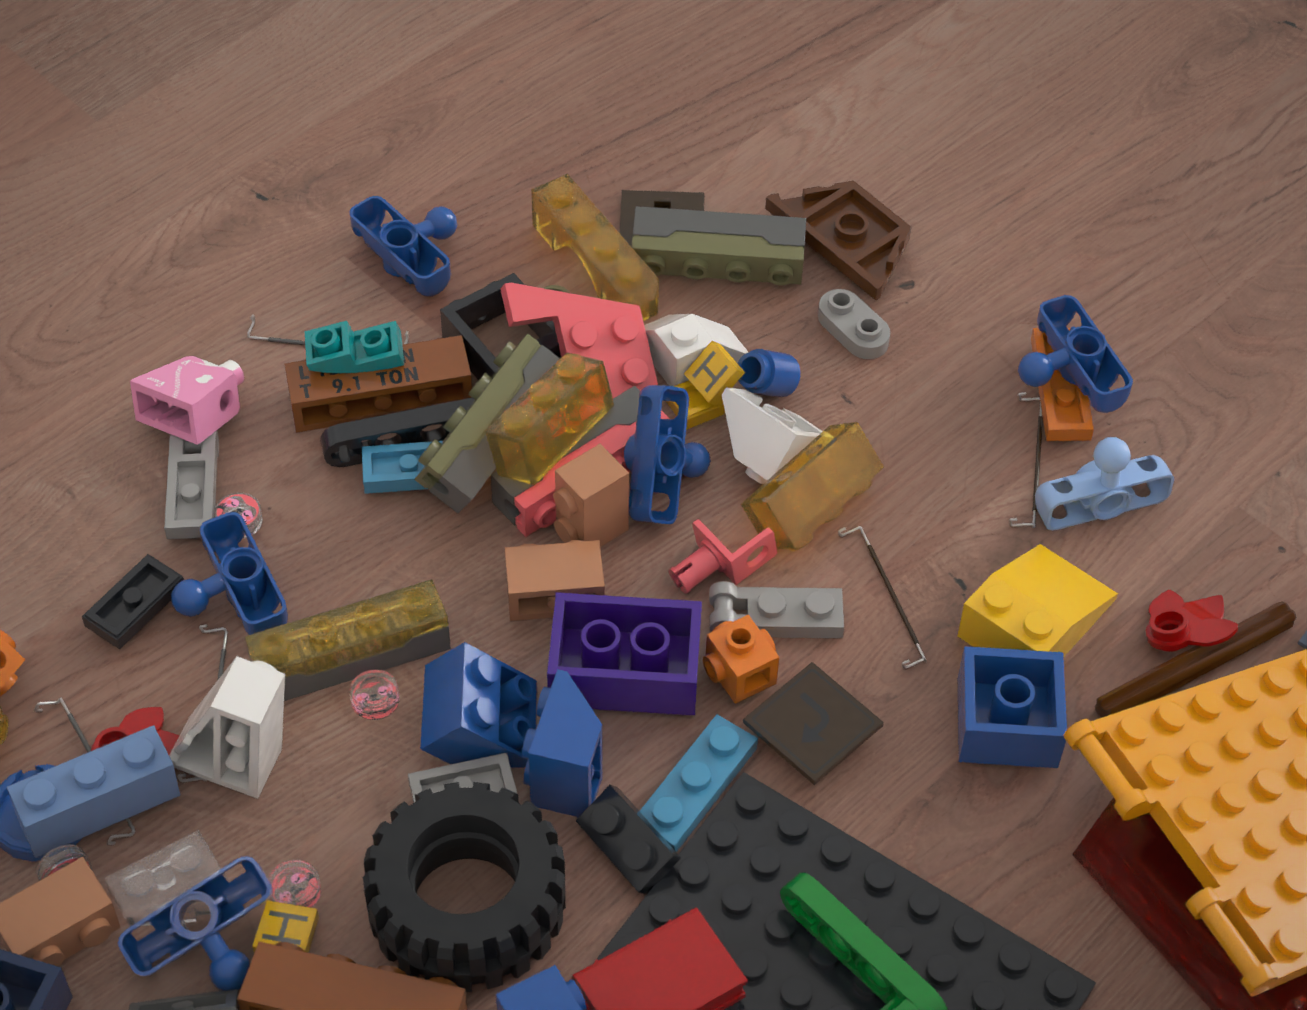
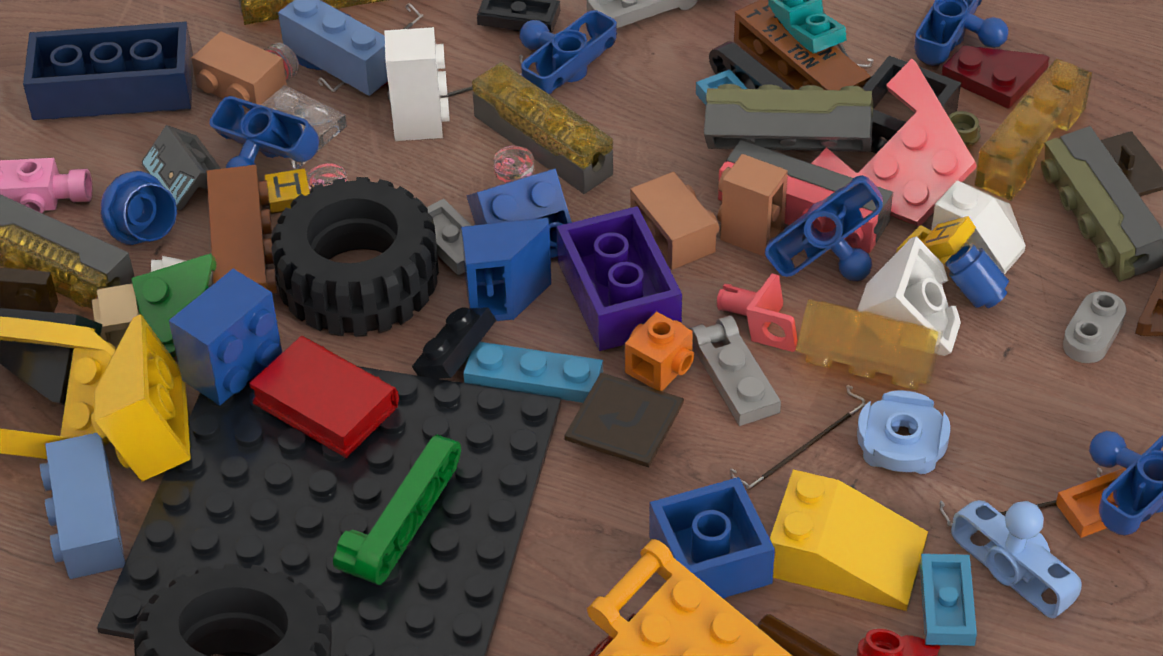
camera: 70 degrees right, 5 degrees down
tile [214,492,263,539] -> none
clear yellow brick [485,353,614,485] -> none
none -> light blue plate [857,390,950,474]
none -> dark azure plate [920,554,977,646]
none -> dark red wing [942,45,1050,109]

